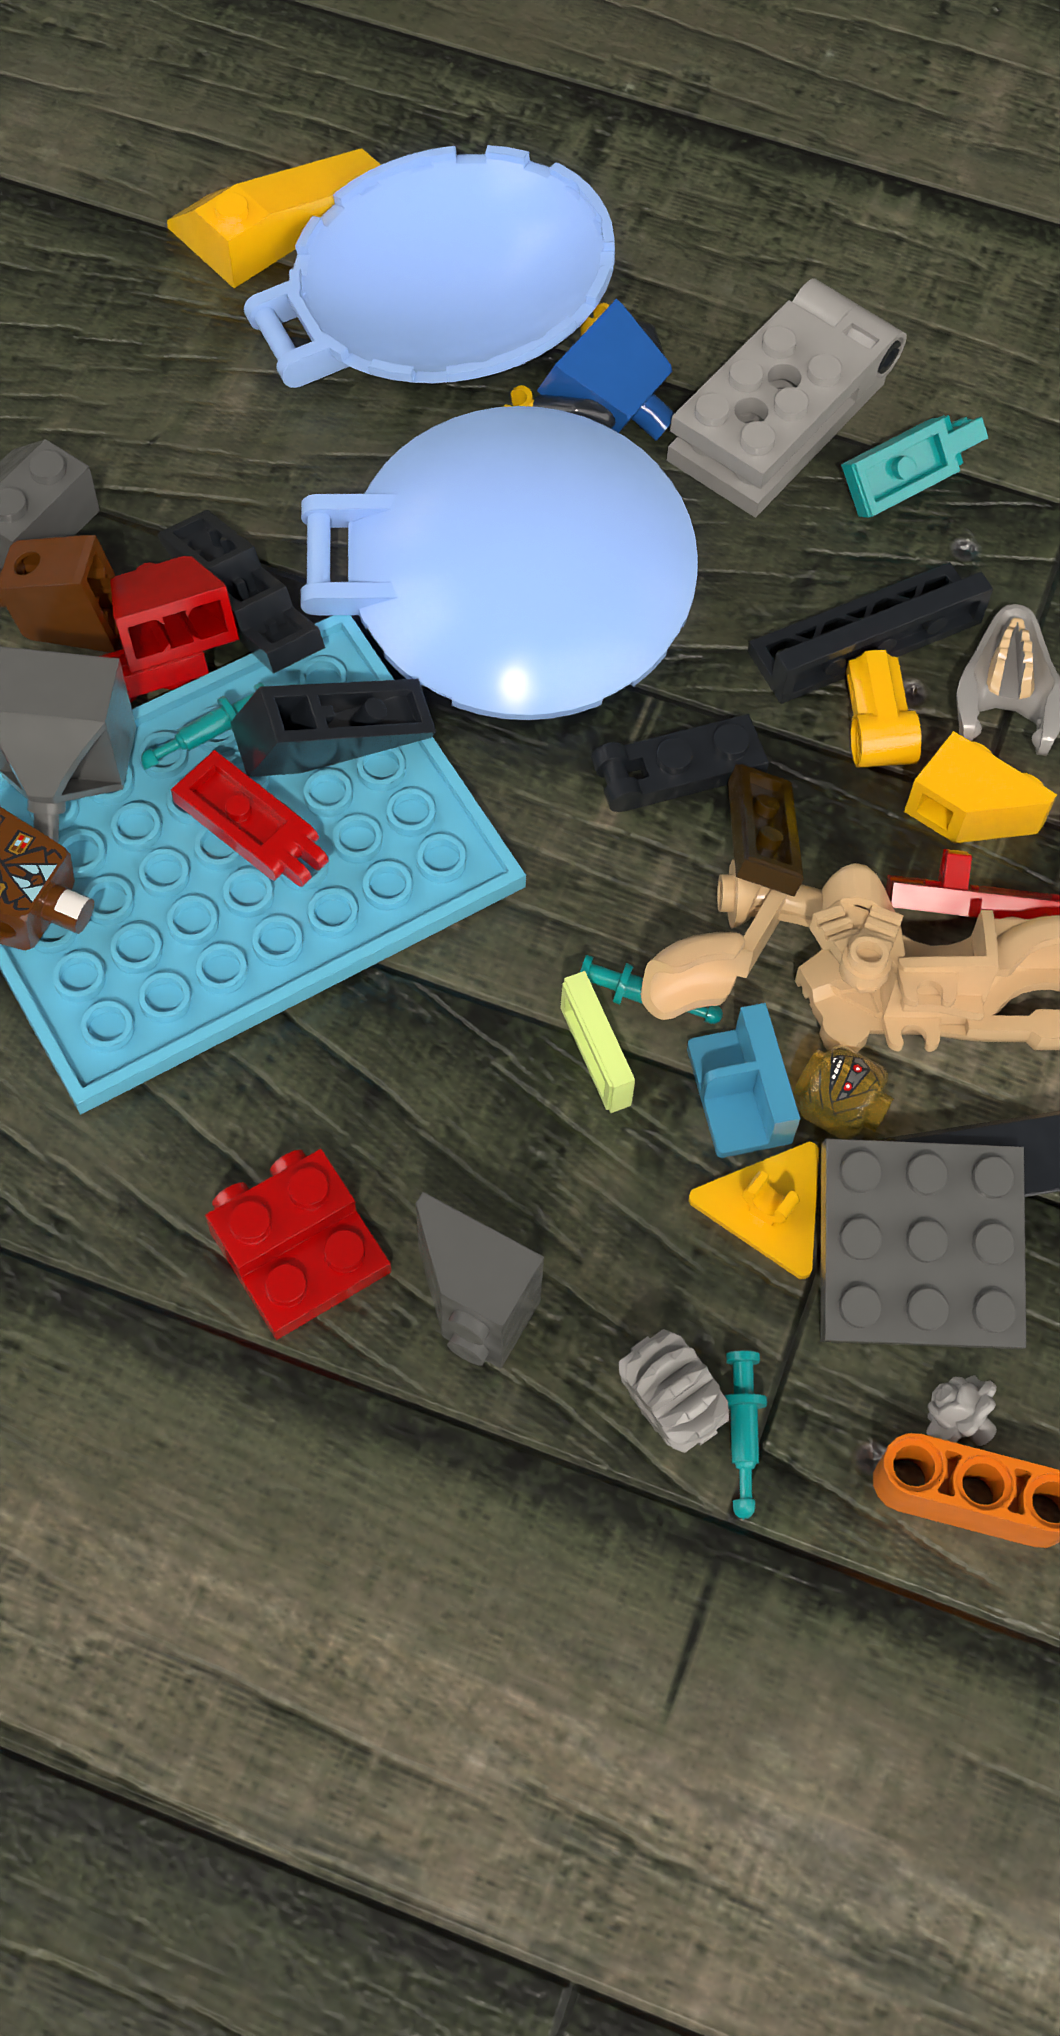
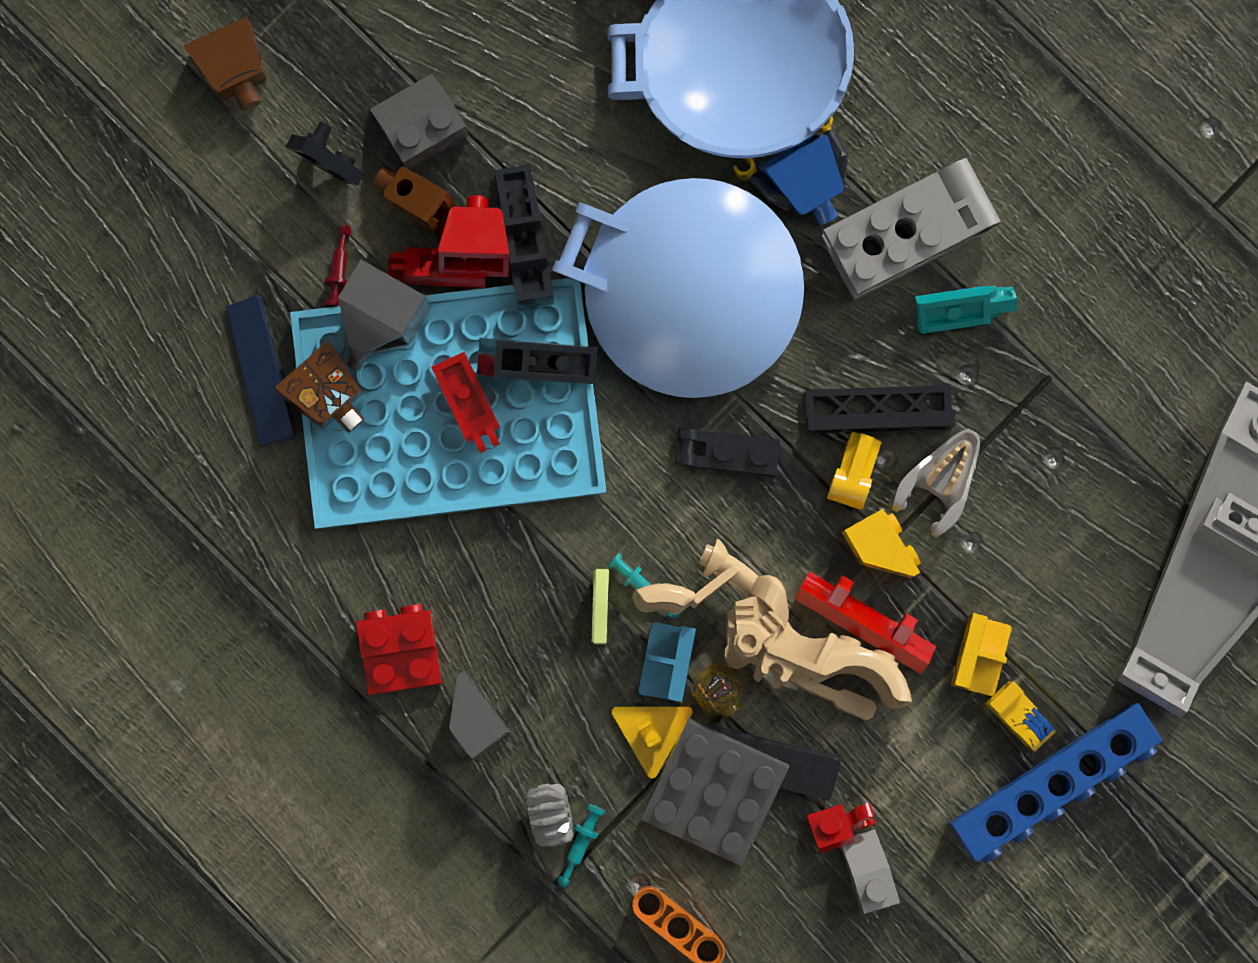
camera: 25 degrees right, 20 degrees up
teal piece [141,682,264,770] -> none
dark brown tile [728,764,804,897] -> none
light grey plant [926,1375,997,1446] -> none

